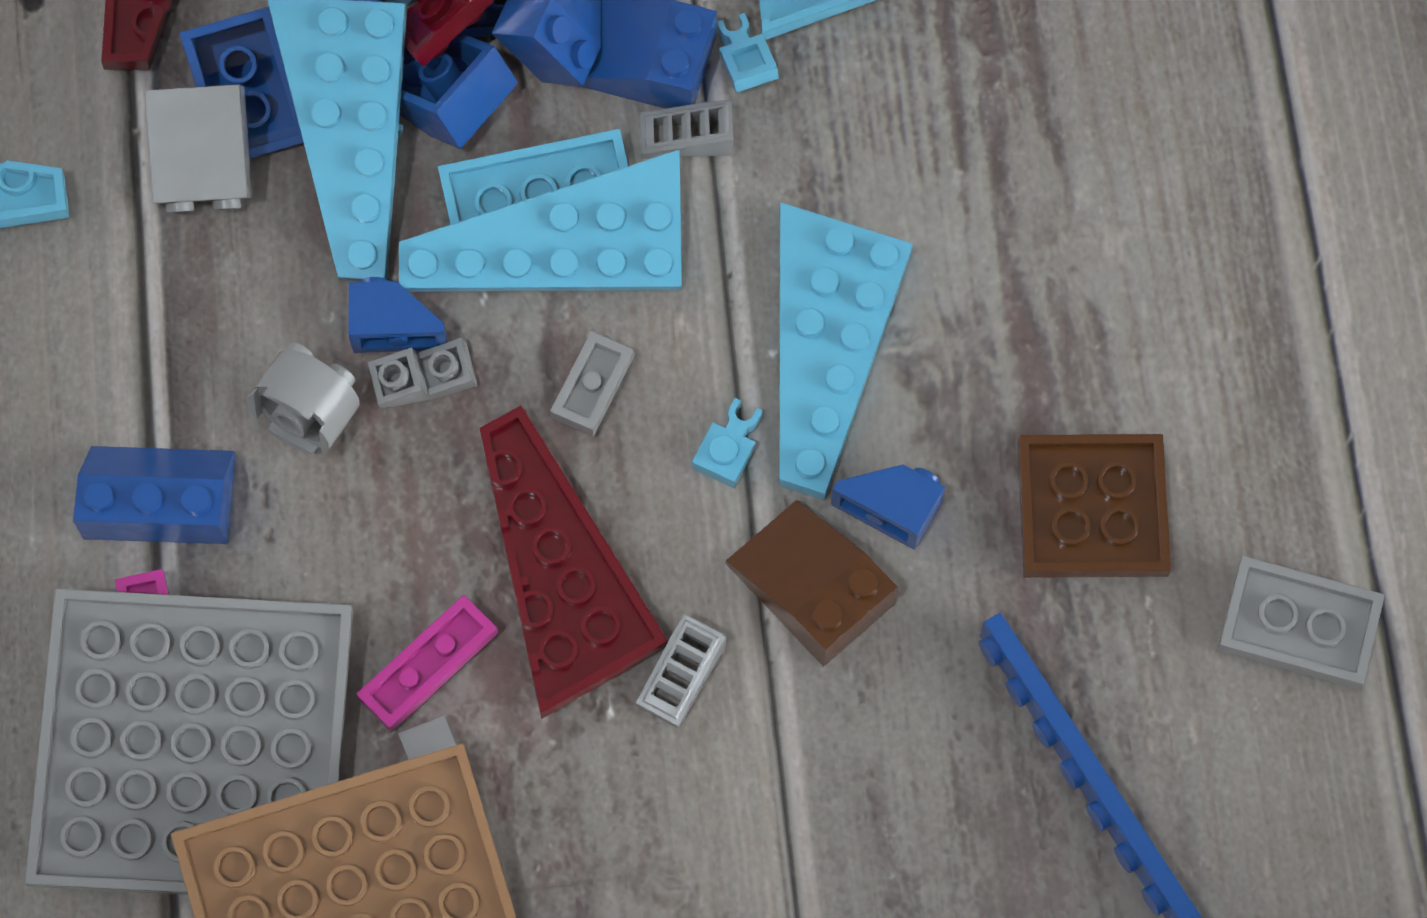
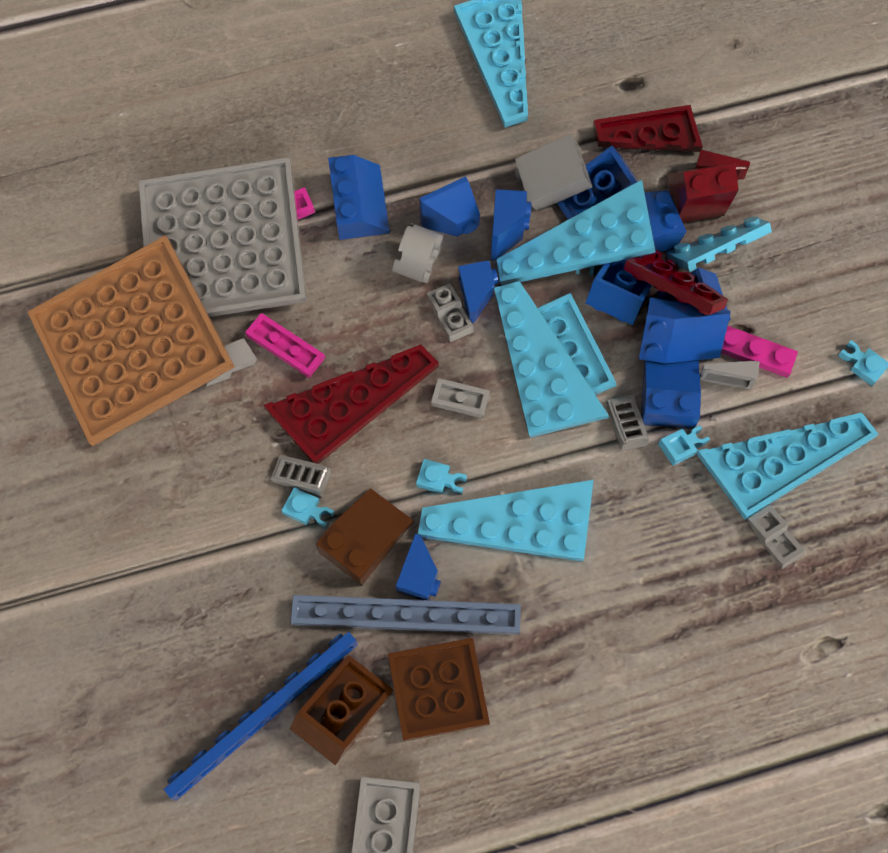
camera: 80 degrees right, 0 degrees up
none -> medium azure plate [282,487,335,529]
none -> reddish brown slope [289,655,393,766]
none -> sand blue plate [291,595,521,635]
none -> blue slope [419,176,480,237]
none -> blue slope [491,189,531,261]

